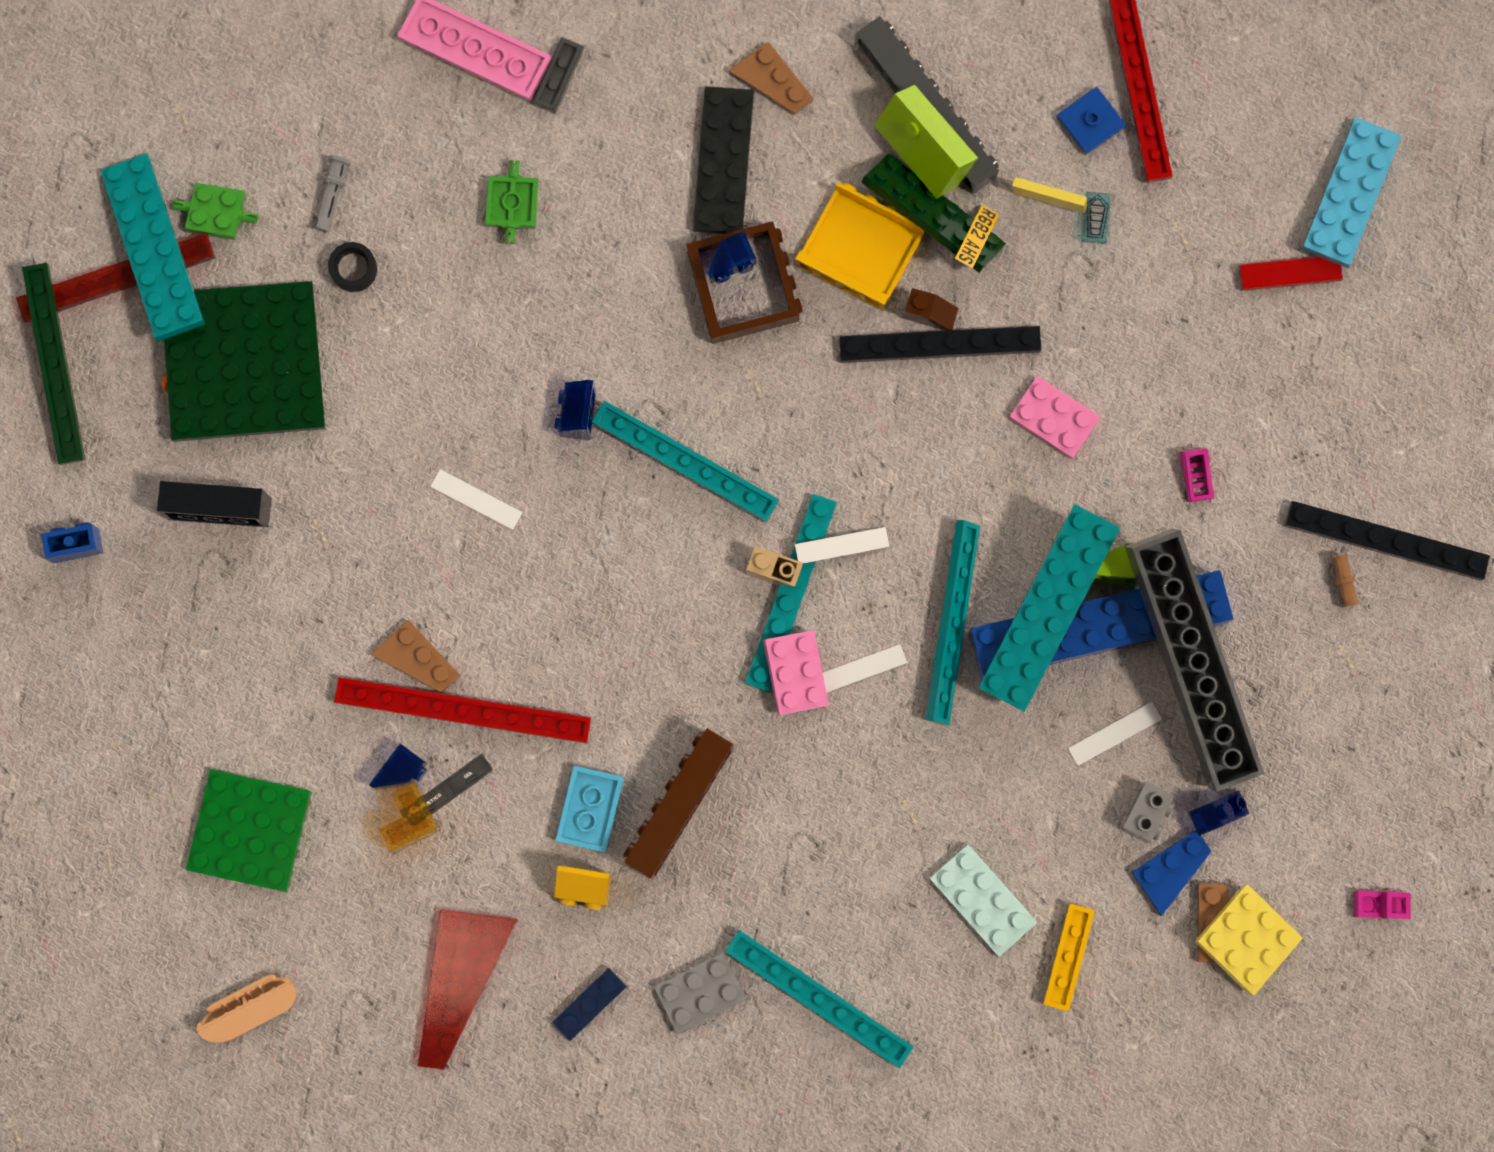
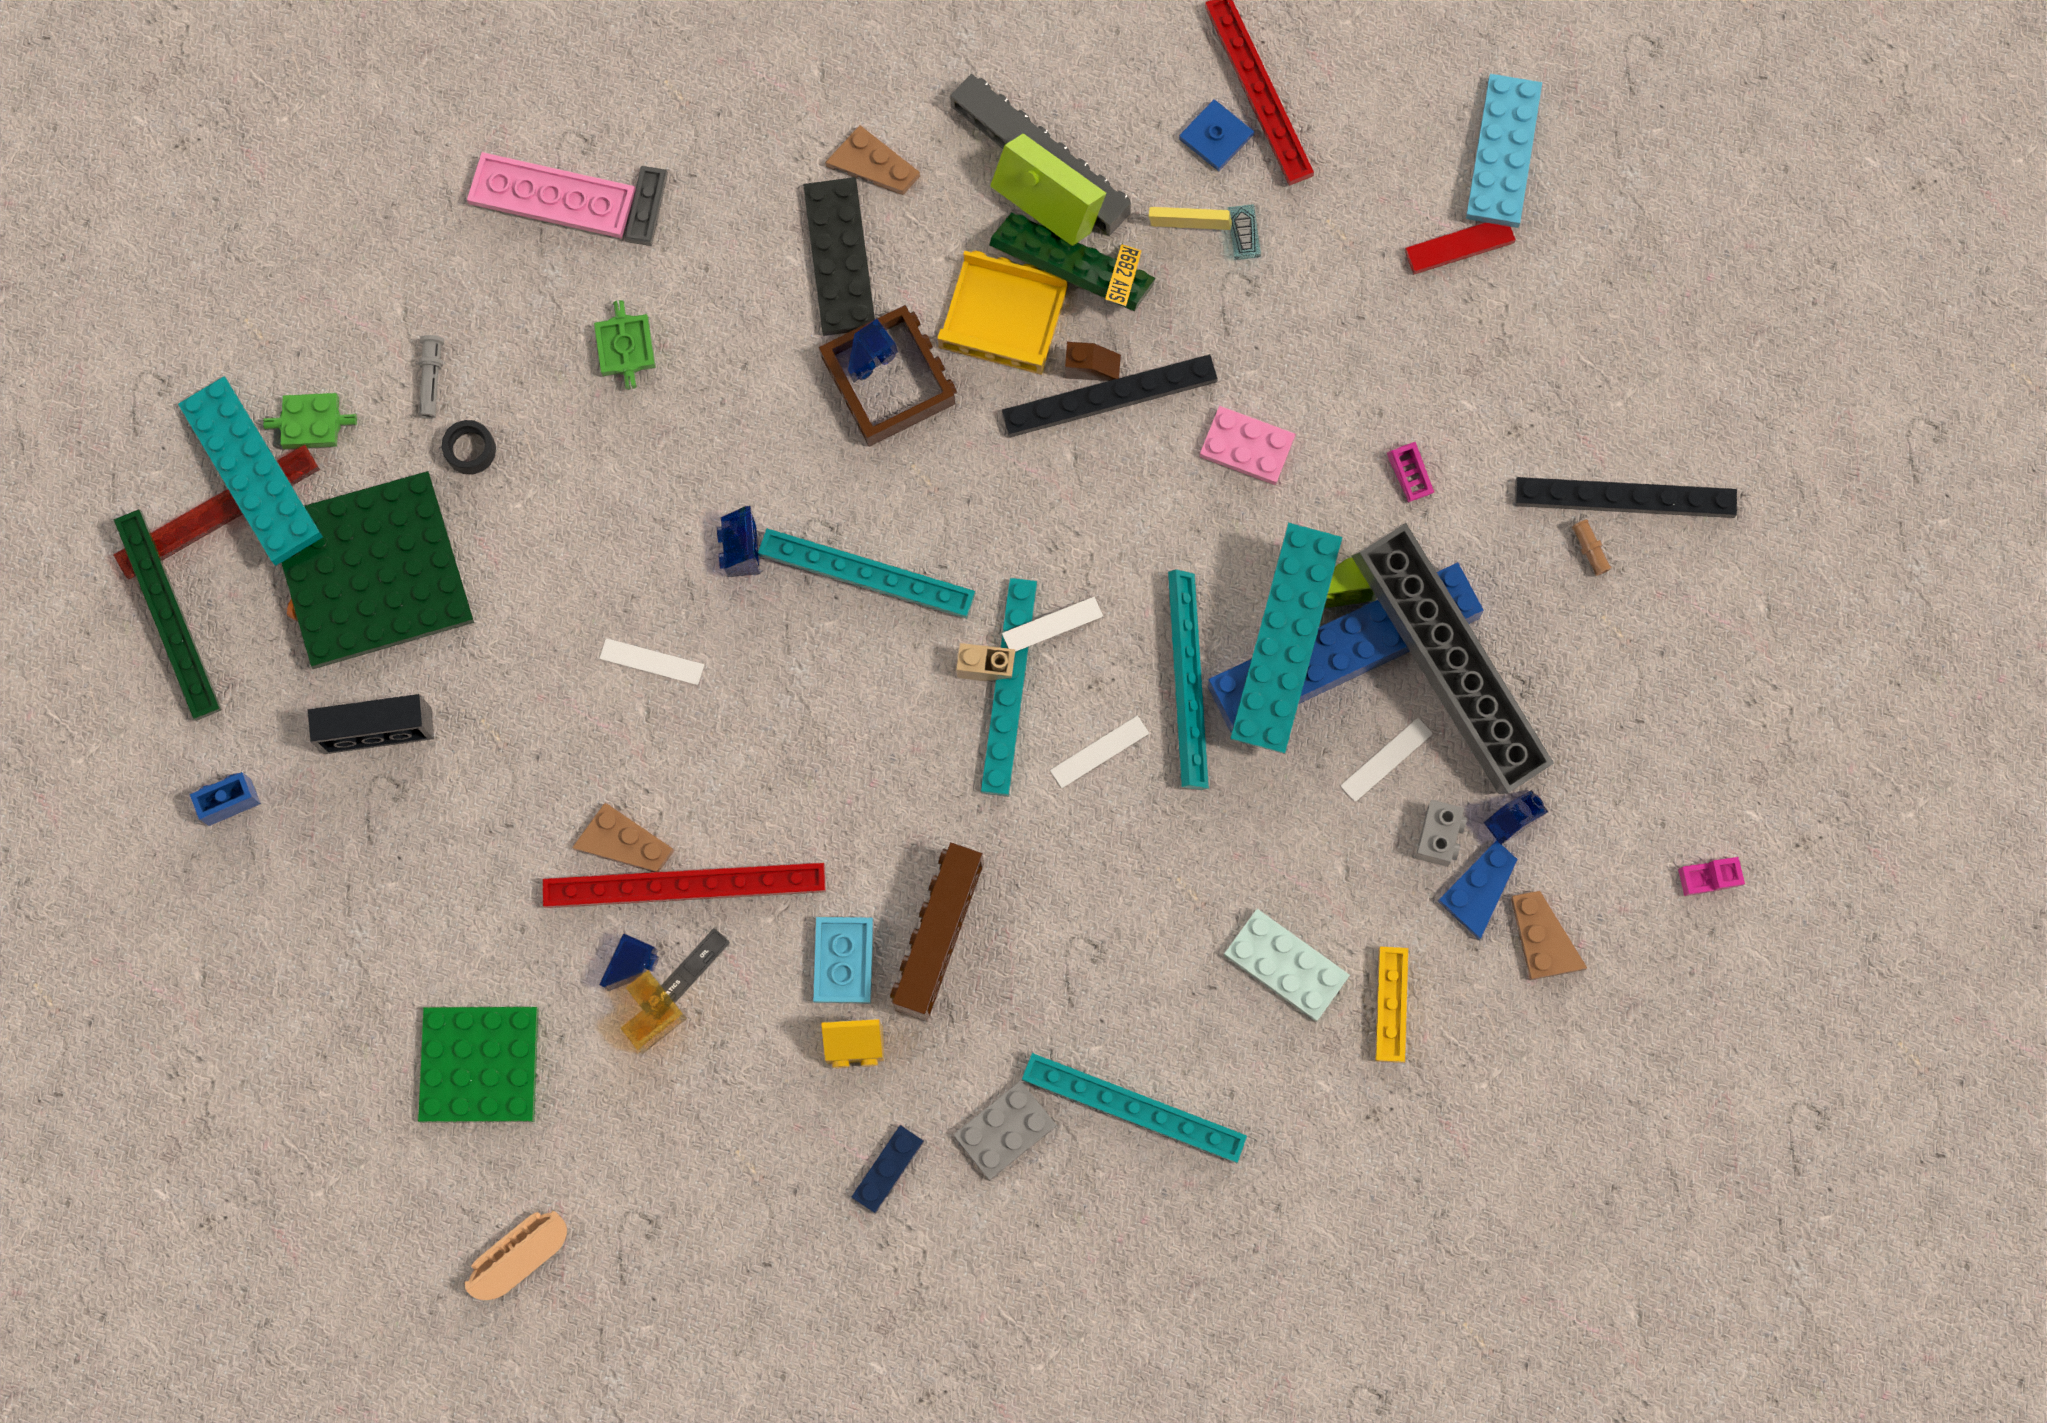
camera: 10 degrees left, 5 degrees down
clear red wing [418,909,518,1070] -> none
bright pink plate [763,630,829,715] -> none
light yellow plate [1194,884,1303,996] -> none

